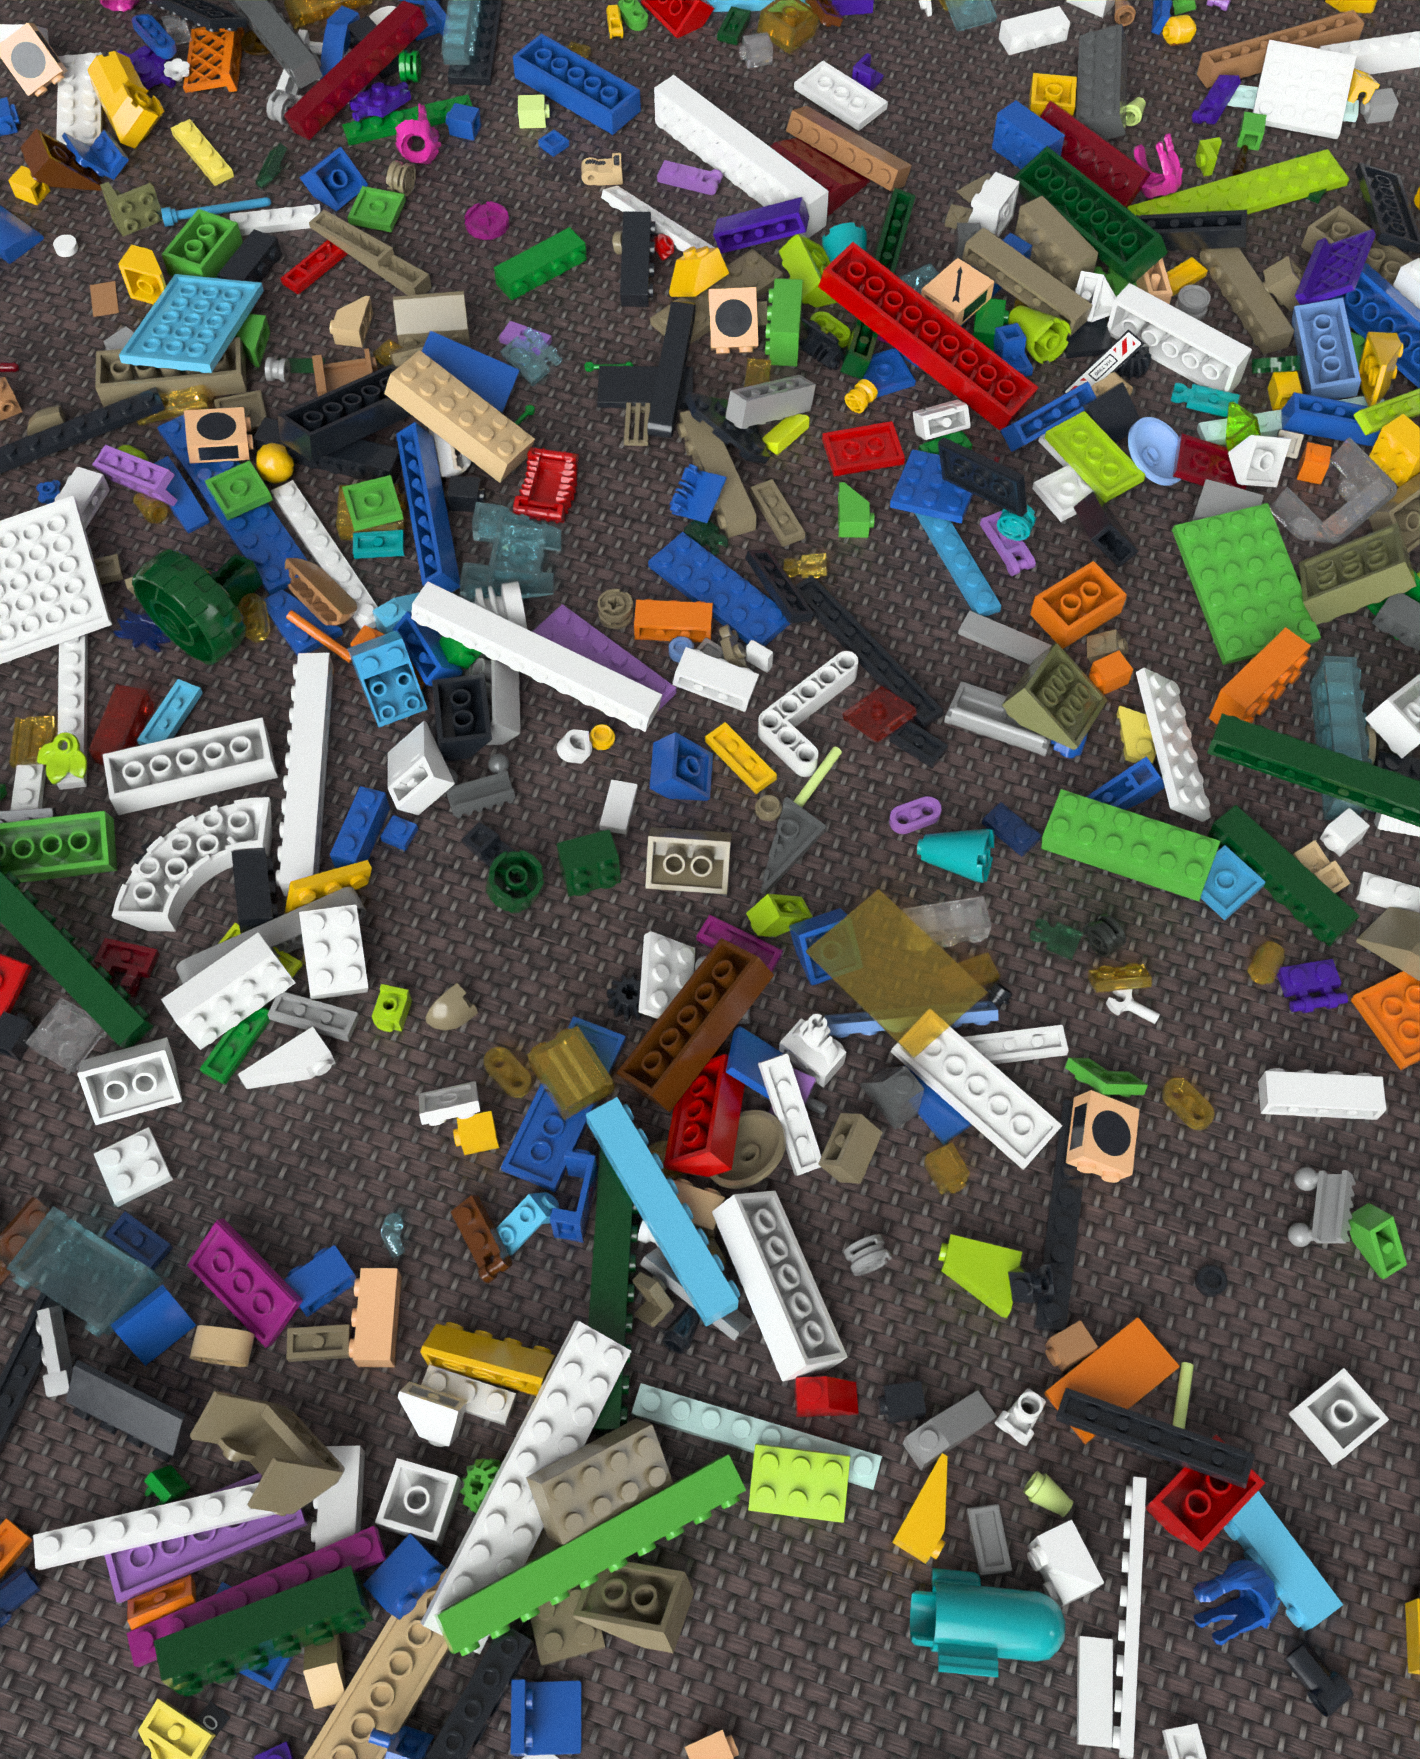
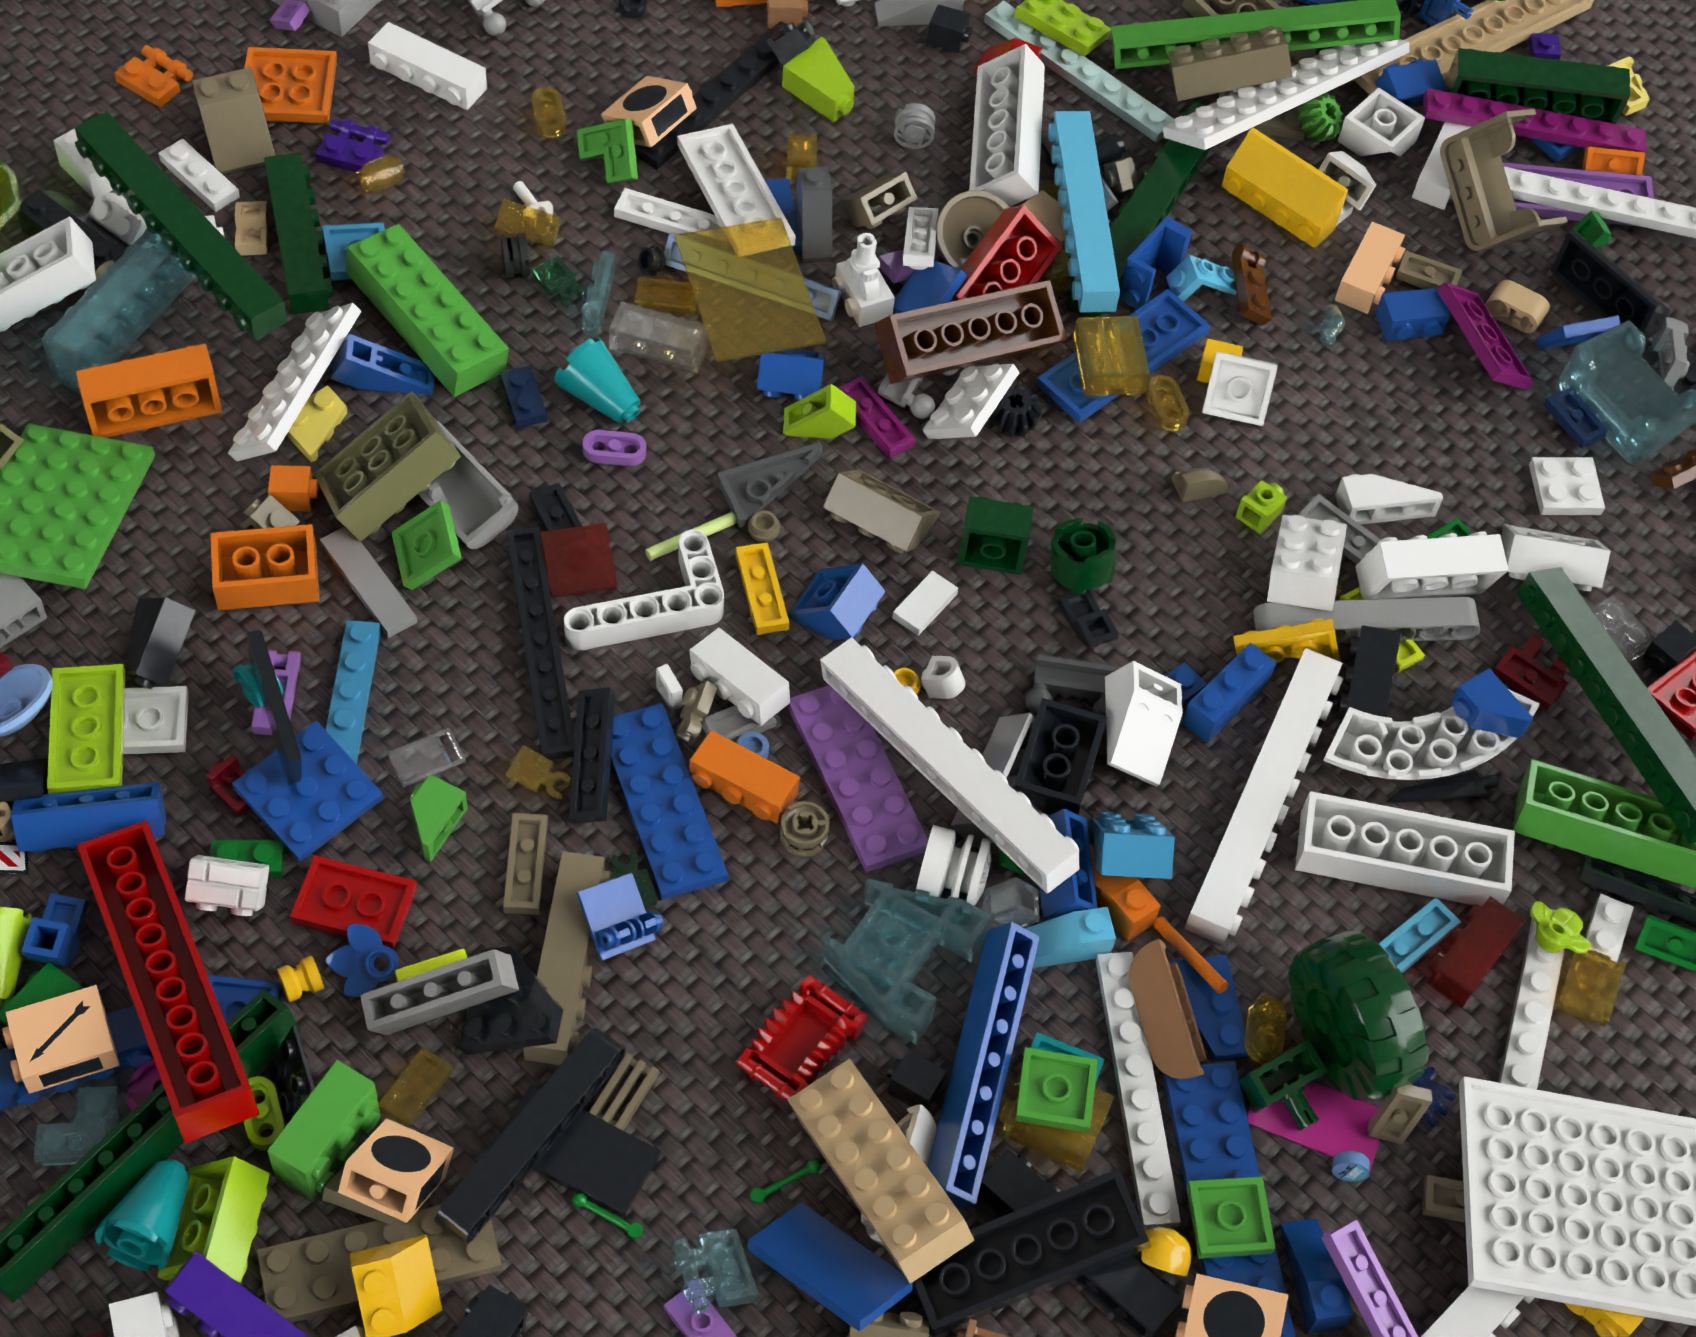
camera: 160 degrees left, 5 degrees down
none -> blue plate [326,924,399,997]
none -> clear piece [387,728,466,787]
none -> bright green plate [391,500,462,590]
none -> clear light blue plate [582,251,615,336]
none -> blue slope [1450,668,1533,738]

